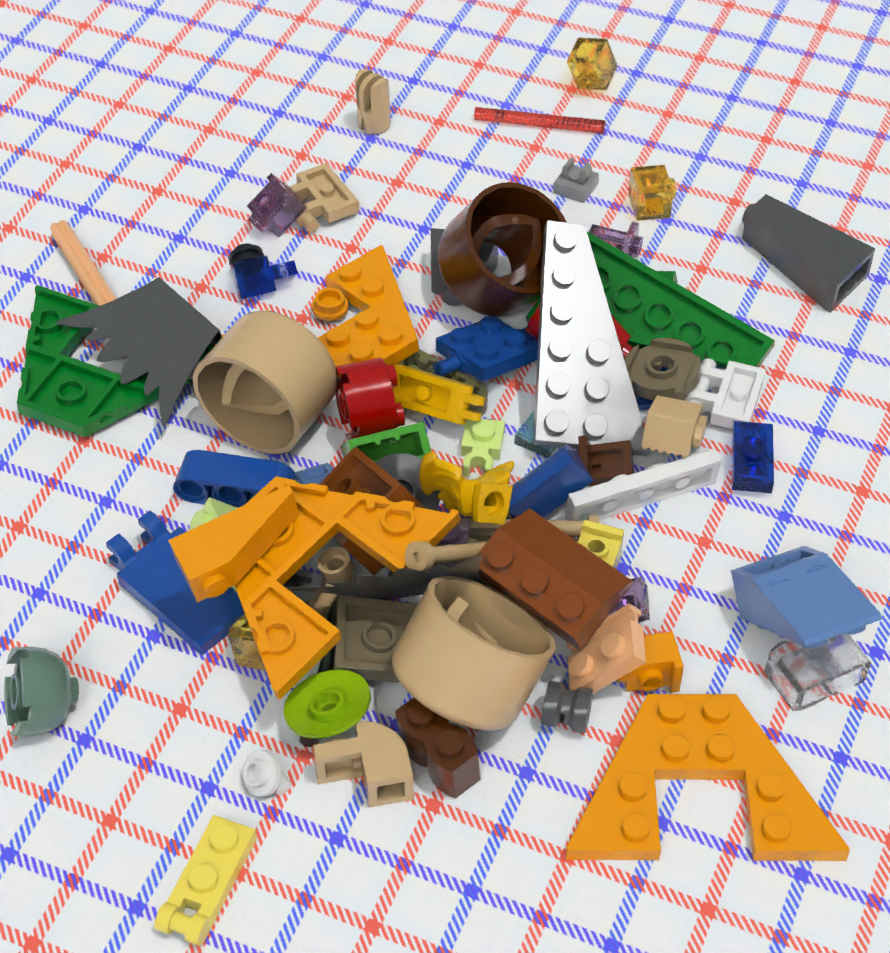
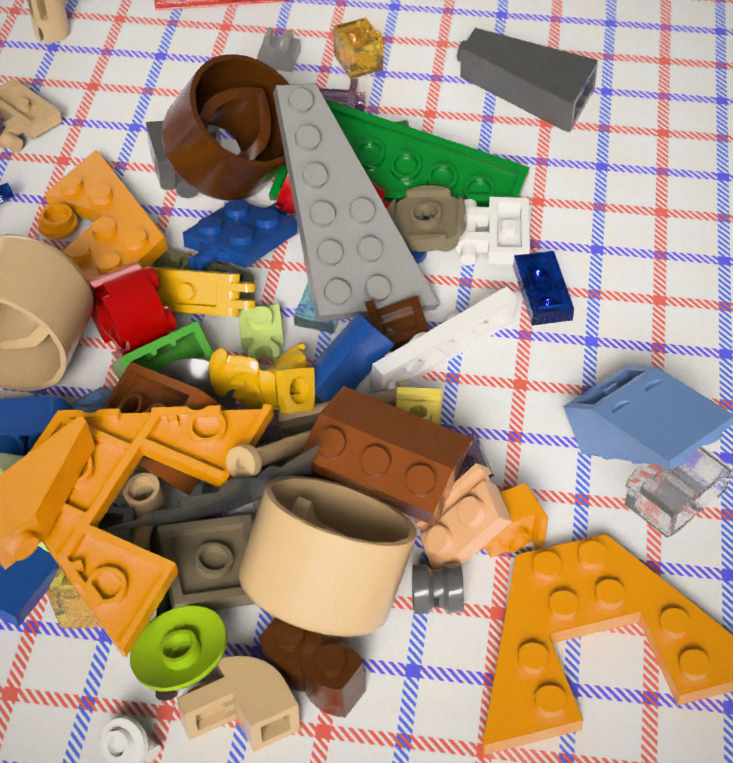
camera: 15 degrees left, 0 degrees up
tan brick [641,395,708,458] -> none

